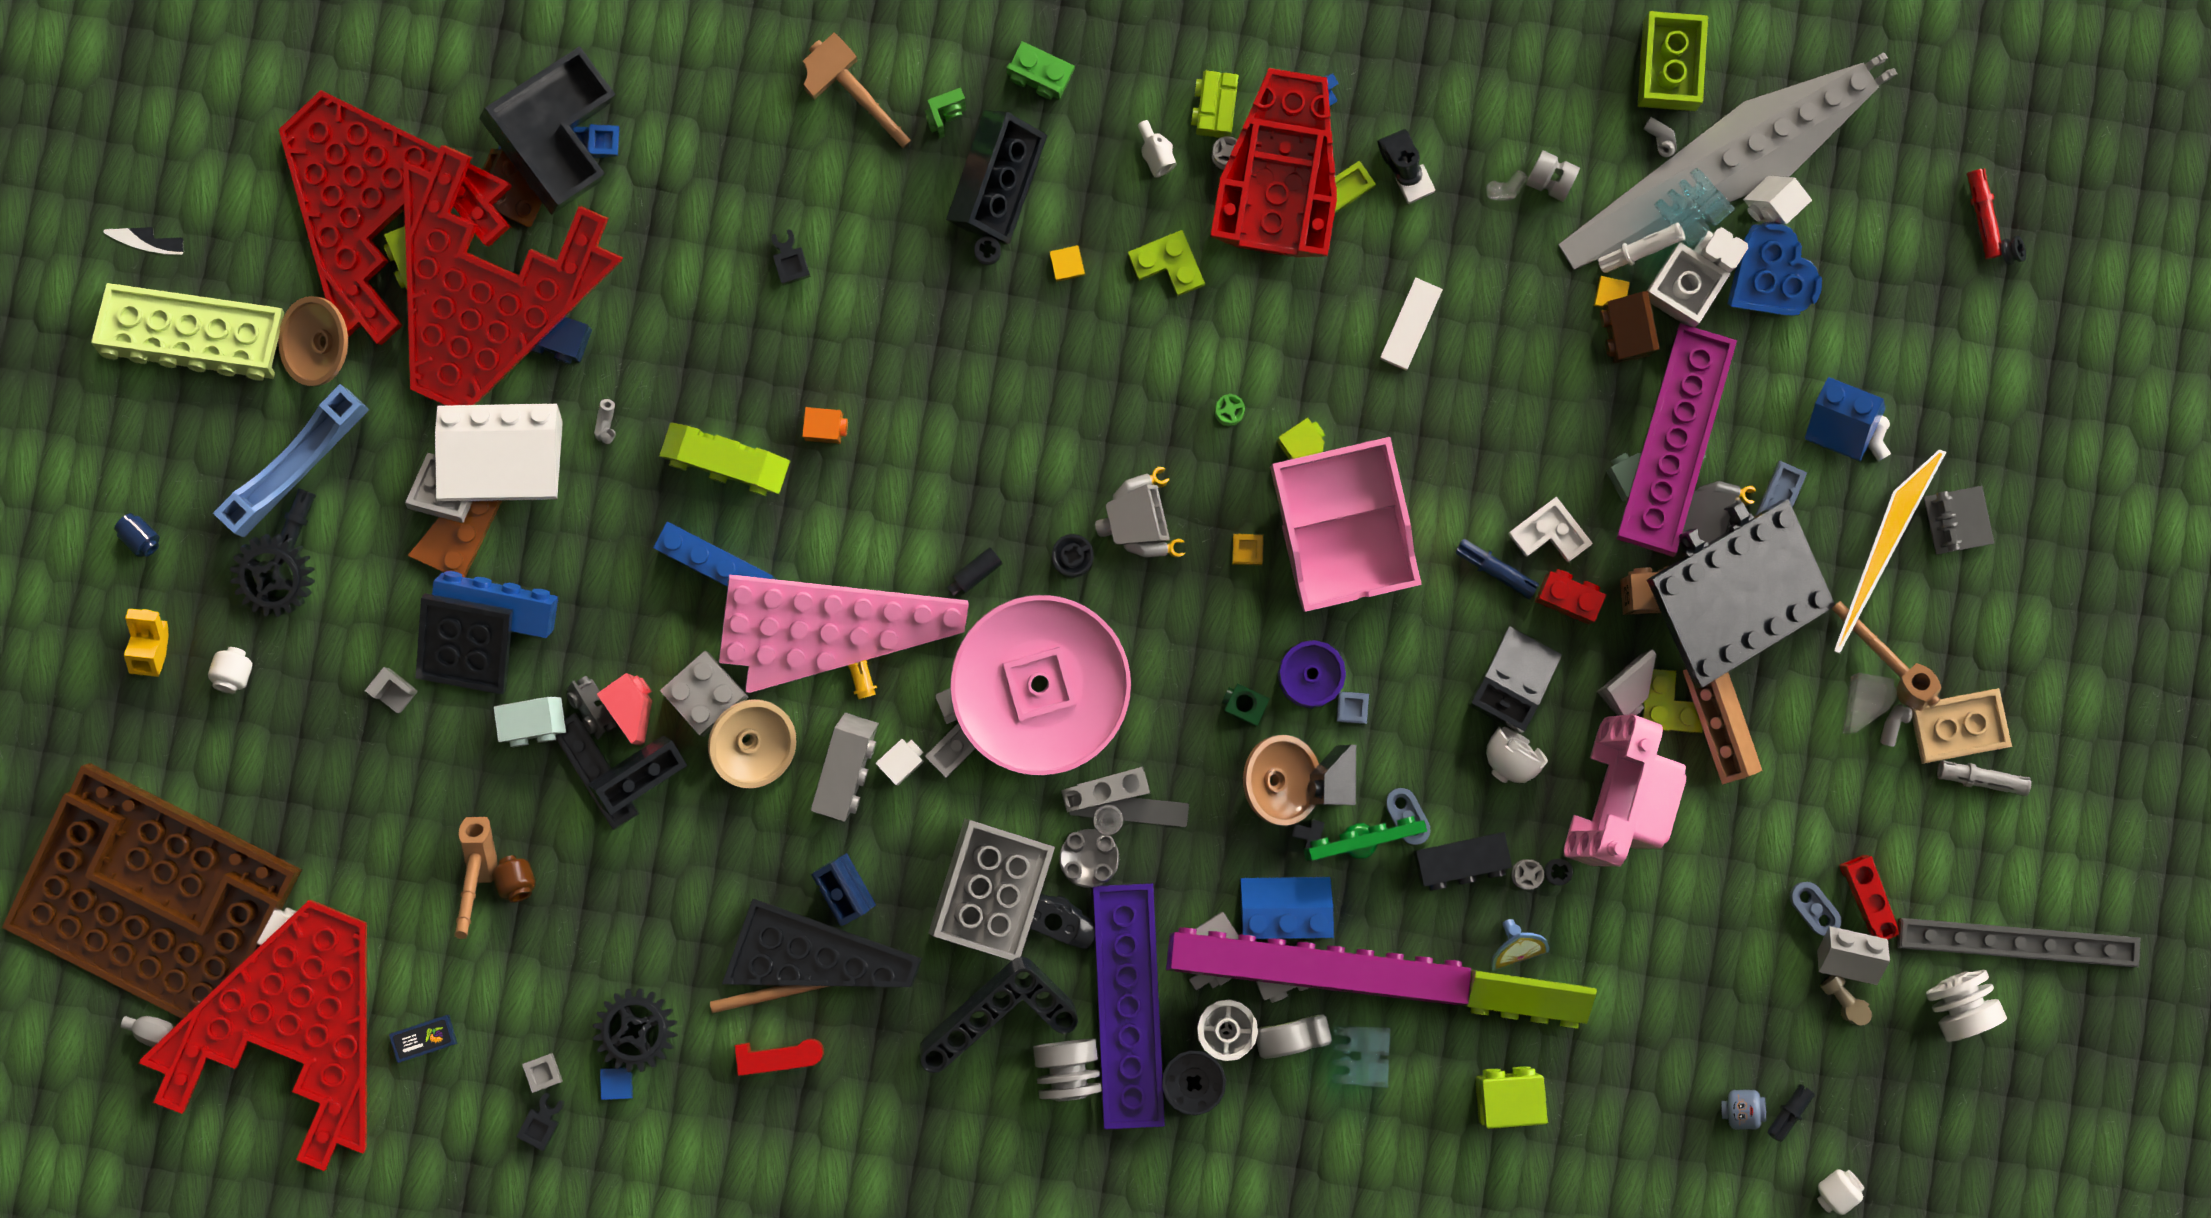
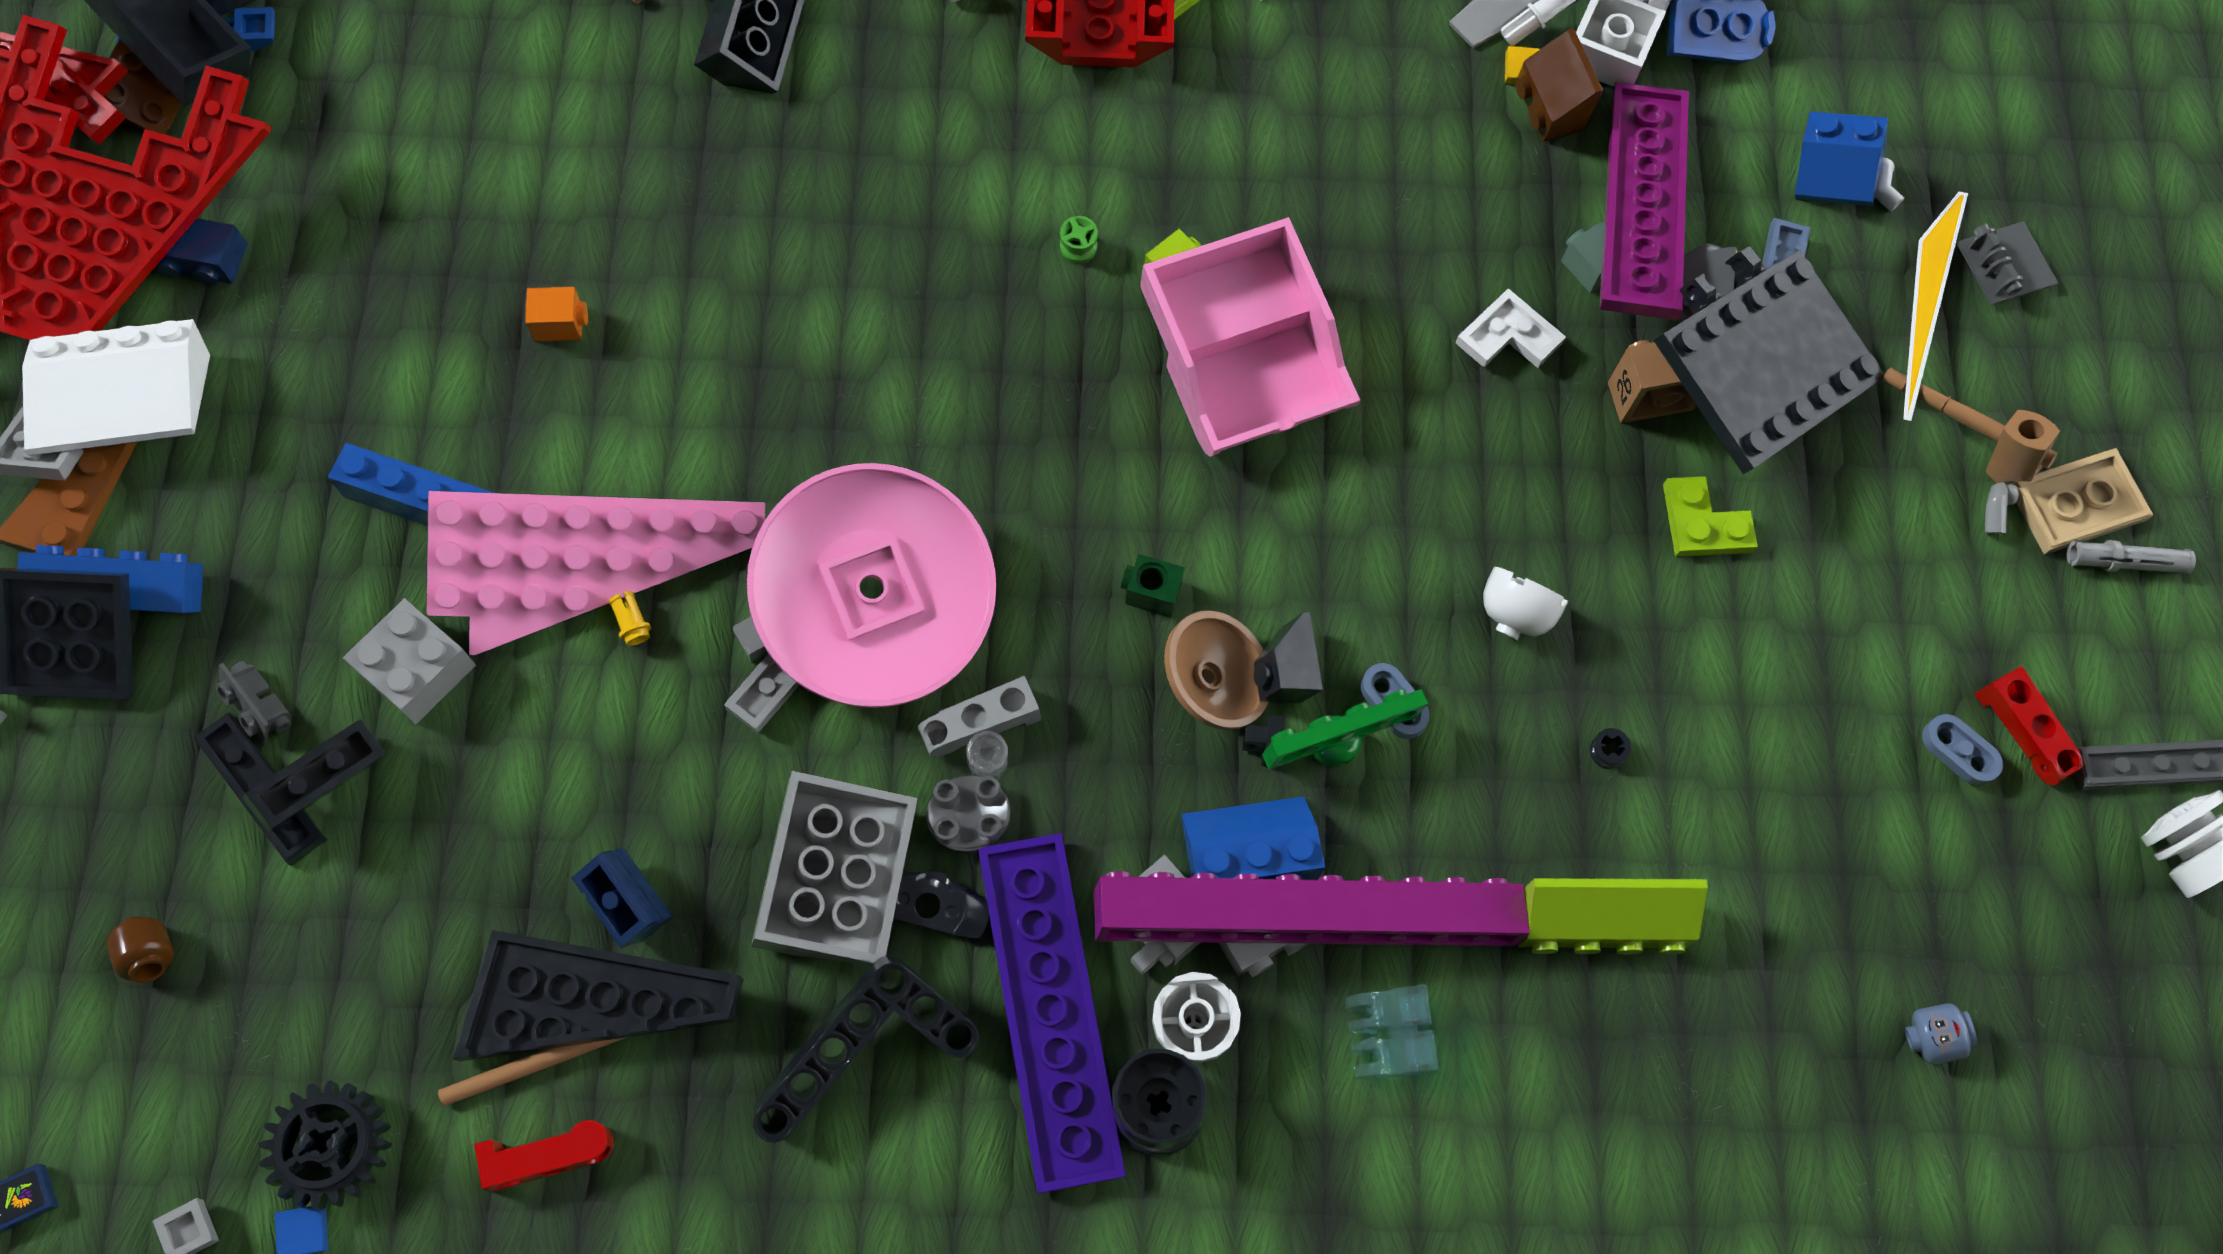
camera: 10 degrees left, 15 degrees down
medium nougat piece [455,817,498,939] -> none
light aqua brick [494,697,566,747] -> none
light grey arm [594,399,616,444] -> none
coral slope [597,673,652,746] -> none
lime brick [659,422,790,496] -> none
tan dish [708,700,796,788] -> none
black plate [771,229,811,286] -> none
light grey wedge [811,713,879,821] -> none
white brick [876,739,924,786] -> none
black cylinder [947,547,1003,596] -> none
black bush [974,236,1001,265] -> none
light grey wheel [1033,1039,1102,1101] -> none
yellow tile [1050,245,1085,282] -> none
black wheel [1052,534,1094,578] -> none
dark grey sticker [1069,798,1189,827] -> none
light grey torso [1095,467,1185,557] -> none
lime plate [1128,230,1205,297] -> none
yellow tile [1232,534,1263,565] -> none
light grey animal [1256,1014,1332,1059] -> none
dark purple wheel [1277,640,1346,708] -> none
sand blue tile [1336,692,1369,724] -> none
white tile [1380,278,1443,371] -> none
black brick [1413,832,1513,891] -> none
dark blue axle [1456,539,1539,599] -> none
slope [1467,626,1562,733] -> none
lime piece [1475,1066,1548,1129] -> none
shield [1491,919,1549,971] -> none
light grey wheel [1511,860,1544,889] -> none
red brick [1535,569,1606,625] -> none
bright pink piece [1564,714,1686,866] -> none
light grey slope [1597,649,1656,716] -> none
medium nougat brick [1683,669,1763,785] -> none
black axle [1767,1084,1816,1142] -> none
light grey brick [1817,926,1890,985] -> none
white head [1817,1169,1864,1215] -> none
dark tan leg [1820,975,1872,1026] -> none
clear slope [1843,673,1897,734] -> none

